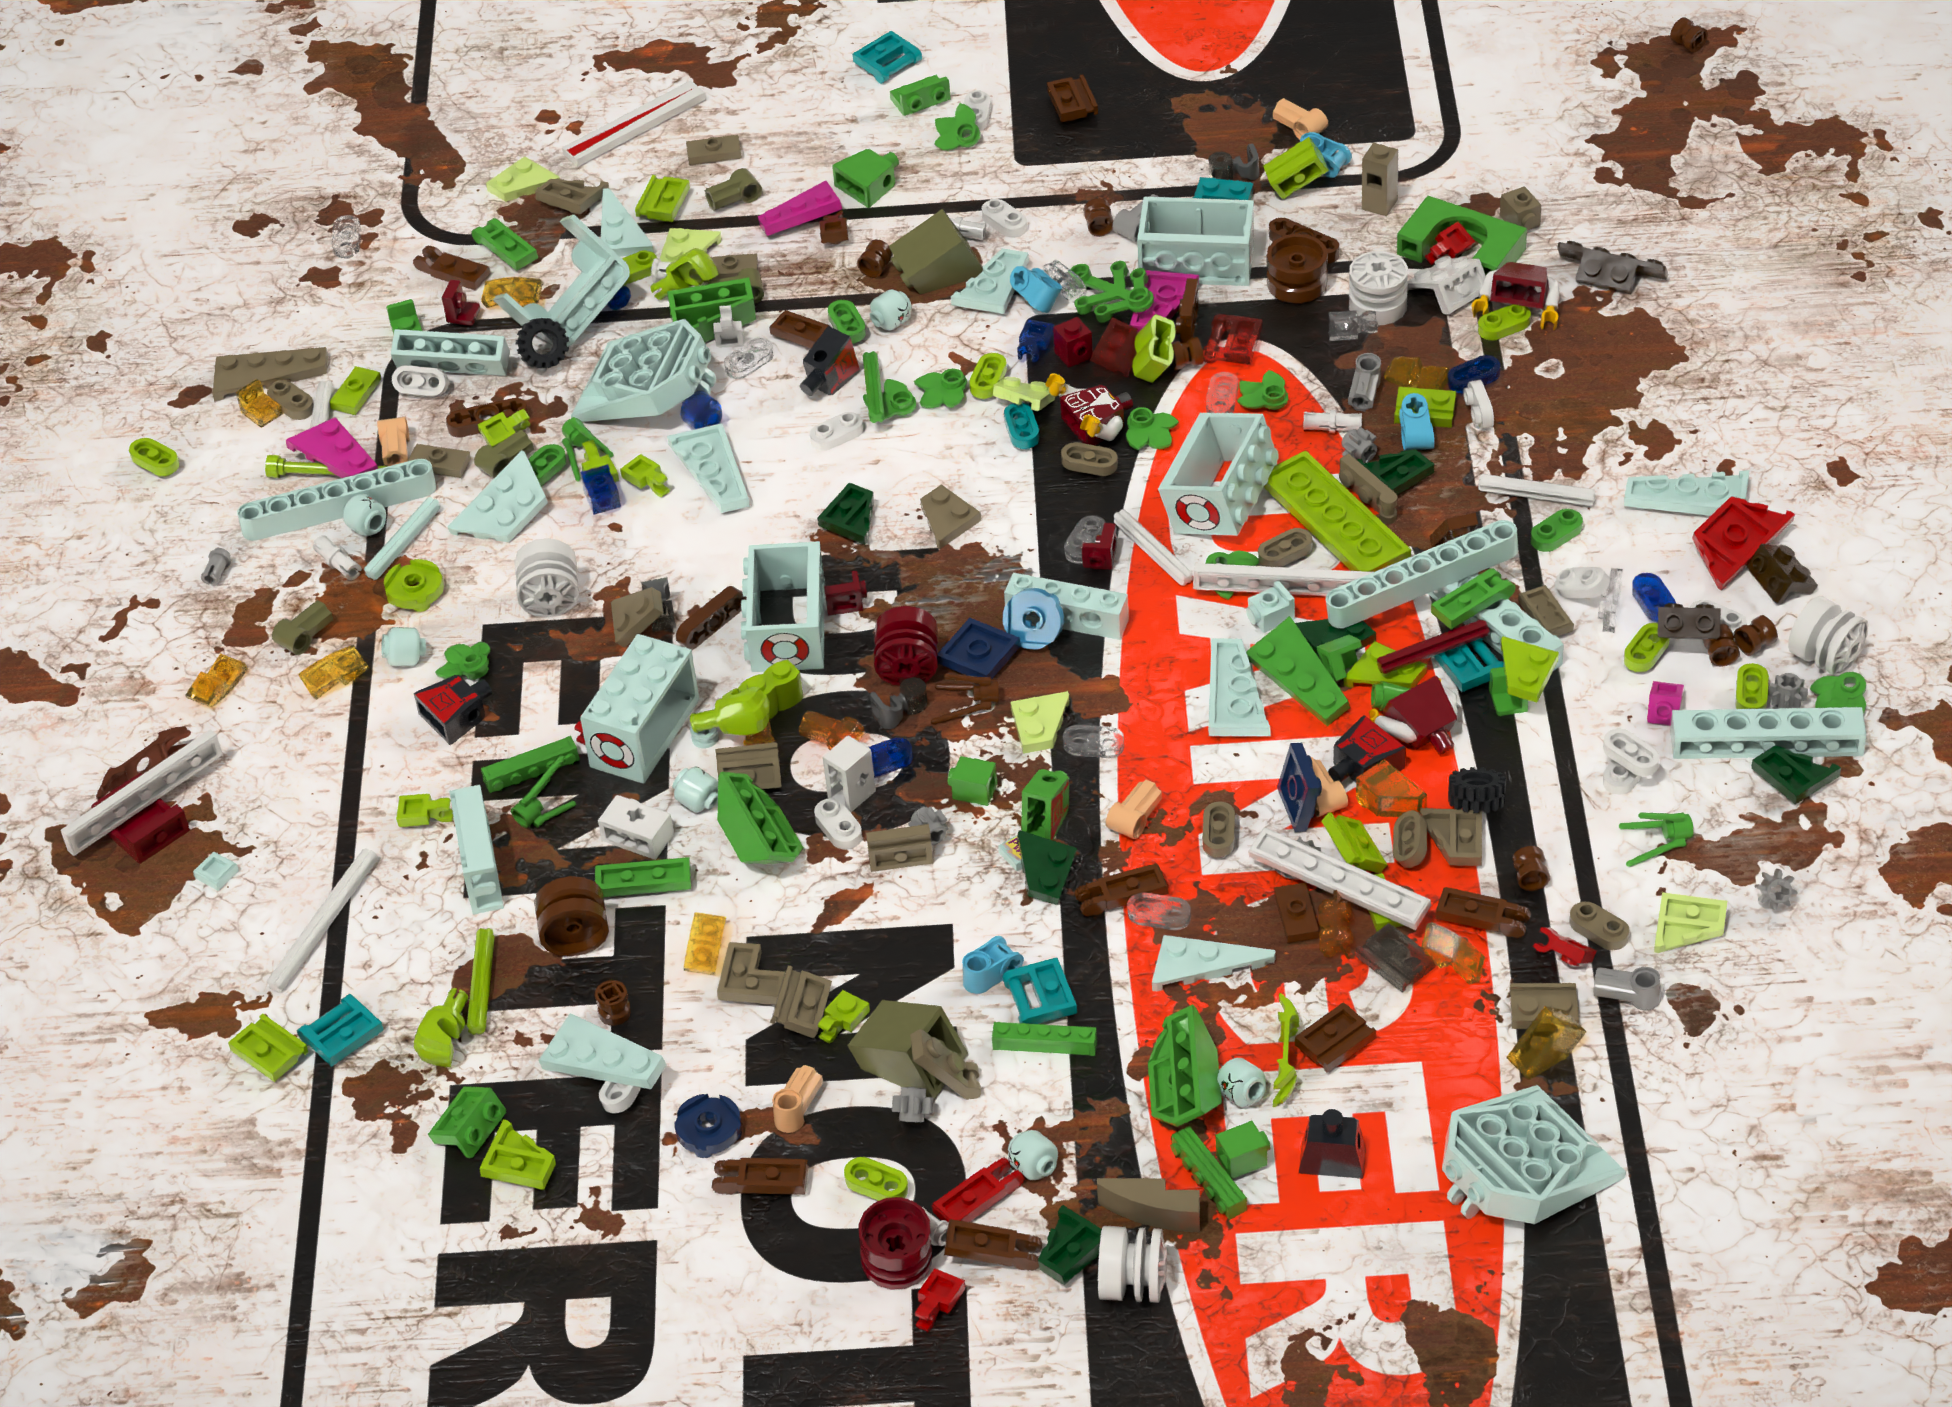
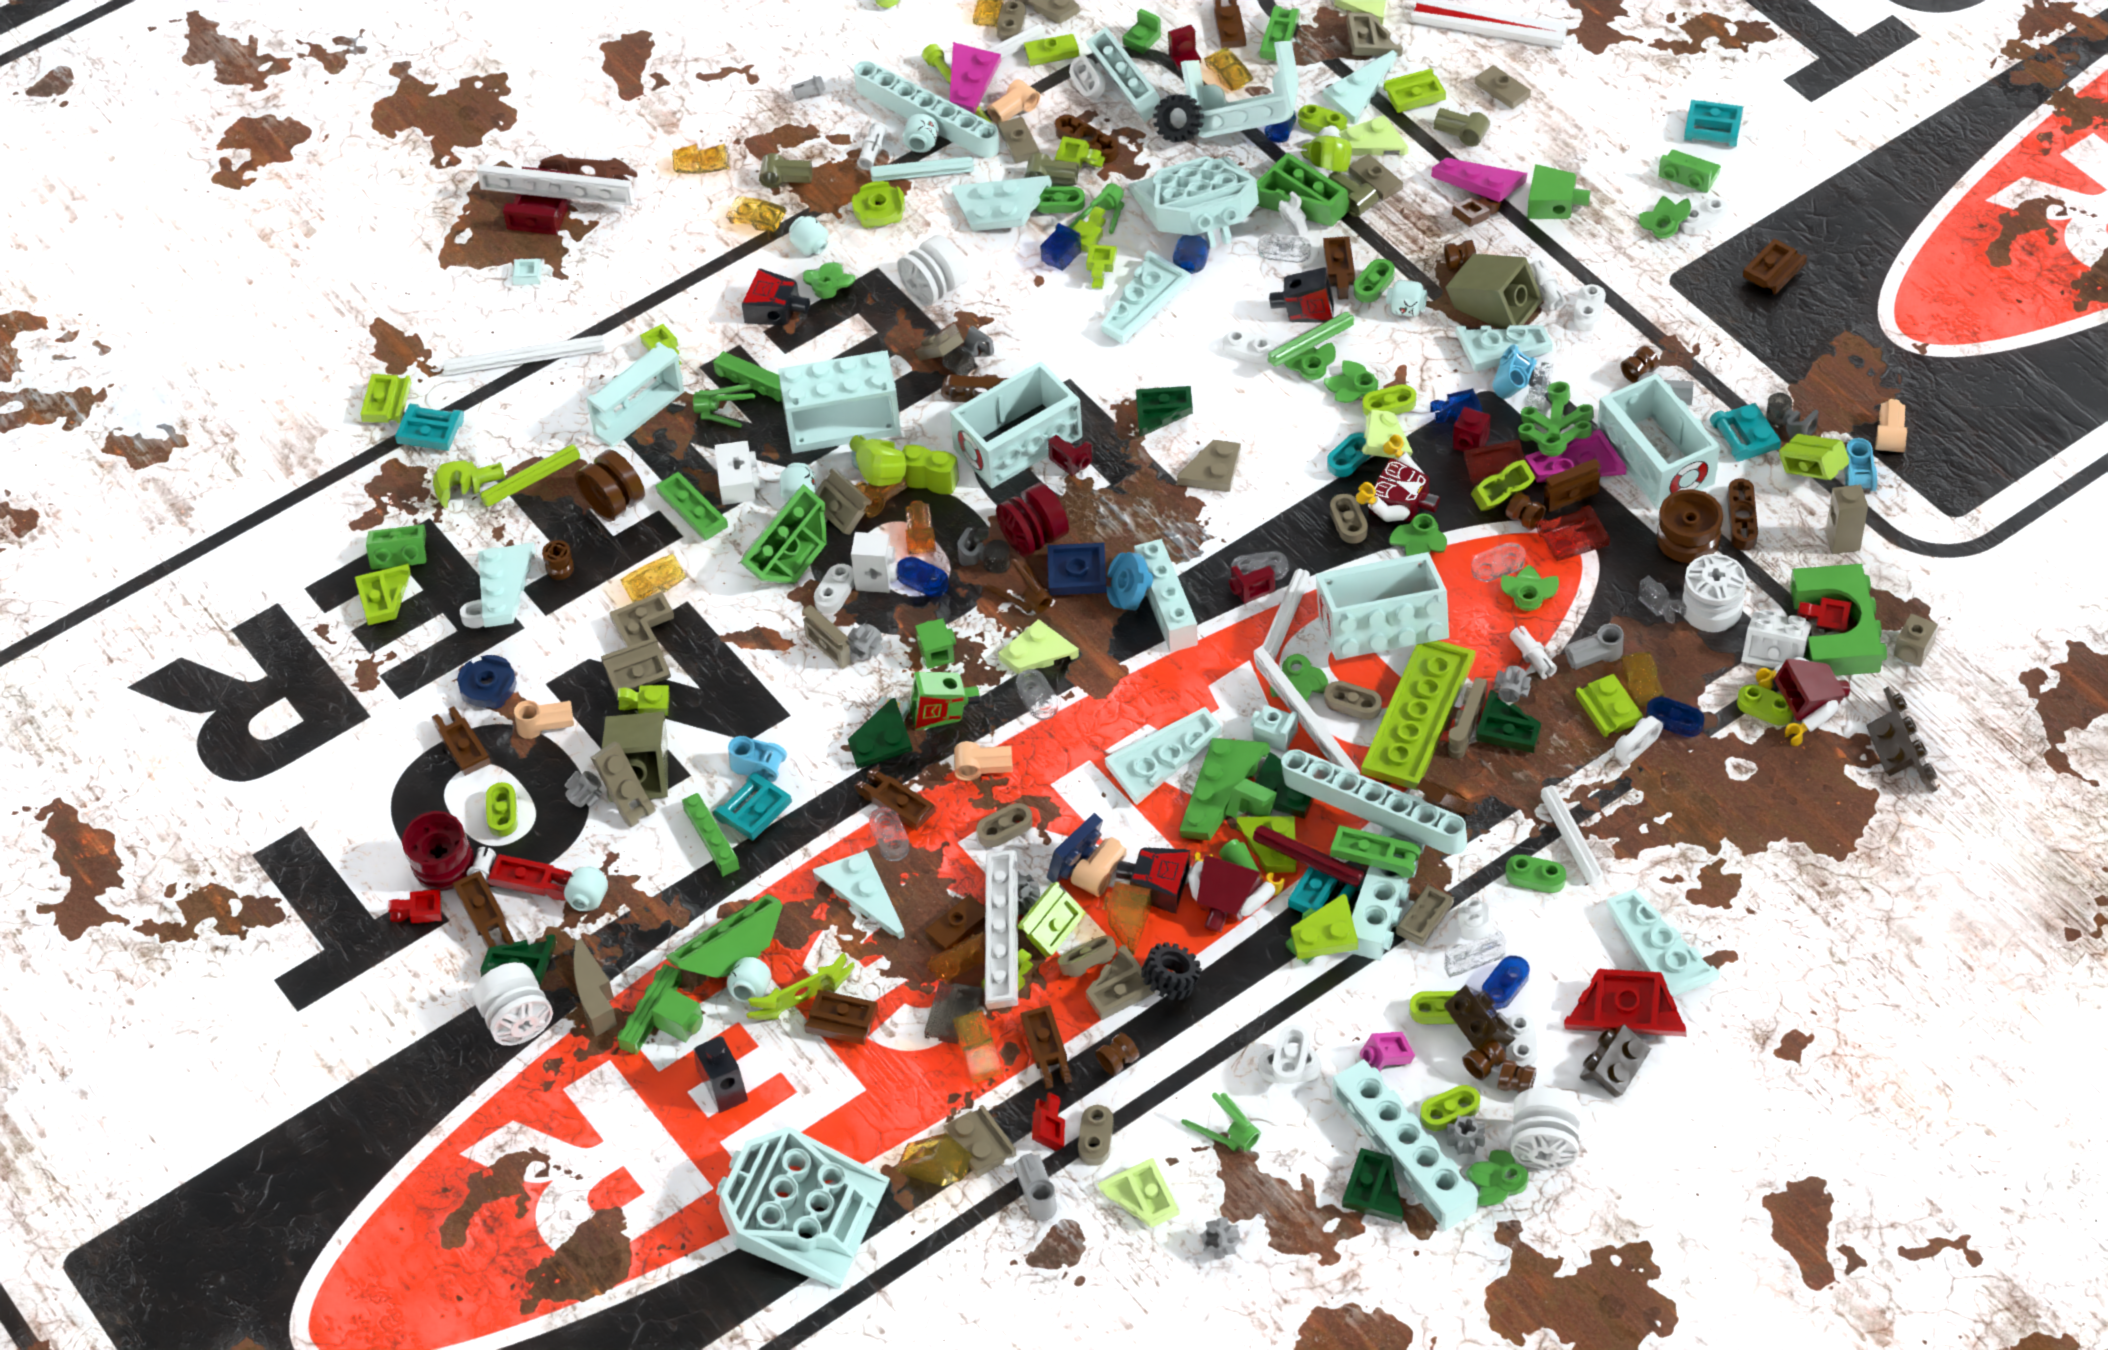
camera: 55 degrees right, 5 degrees up
medium azure piece [1399,393,1434,451] -> none

